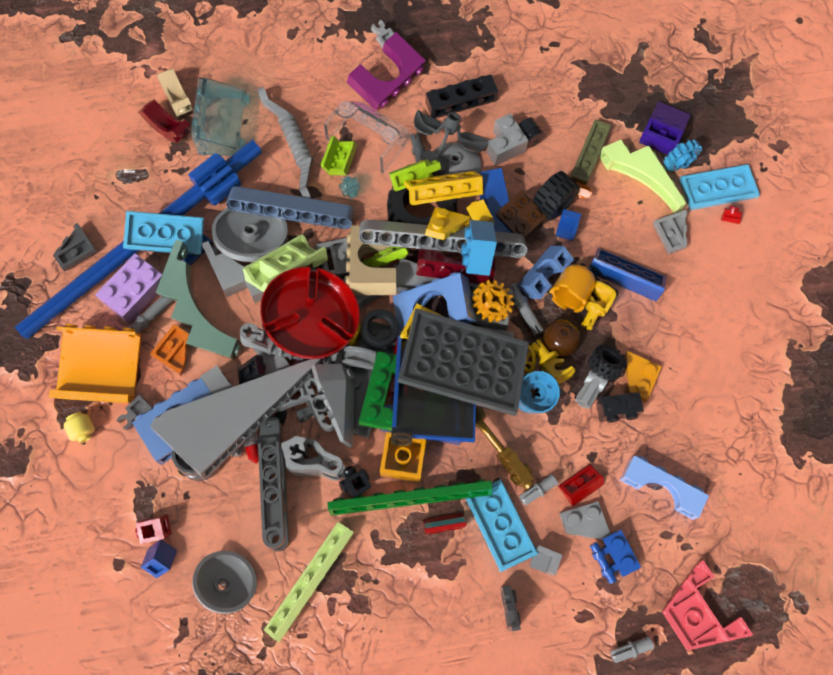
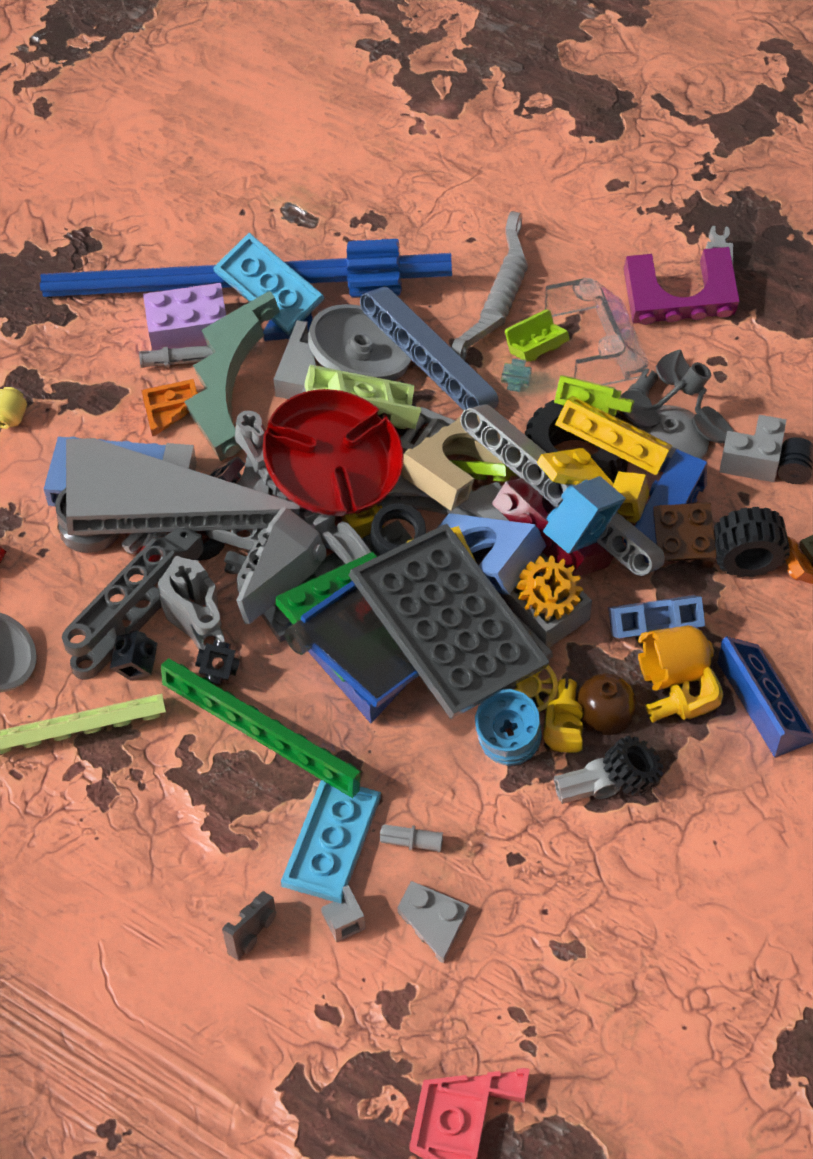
camera: 45 degrees right, 15 degrees down
light orange panel [49,324,142,403] -> none
dark grey wing [53,223,97,272] -> none
flat silver plate [117,394,153,430] -> none
dark red arch [138,99,190,143] -> none
tan arch [156,68,193,116] -> none
clear light blue windscreen [192,78,250,156] -> none
light orange brick [380,432,426,482] -> none
red slope [423,513,466,535] -> none
black brick [425,74,498,119] -> none
pearl gold piece [459,408,535,490] -> none
light grey pin [506,283,544,337] -> none
blue panel [556,209,581,241] -> none
red slope [558,464,604,506] -> none
blue plate [590,529,641,584] -> none
black brick [596,392,644,423] -> none
light grey axle [610,636,654,663] -> none
light blue arch [620,455,709,520] -> none
light orange wing [625,351,662,402] -> none
none -> black brick [110,631,158,681]

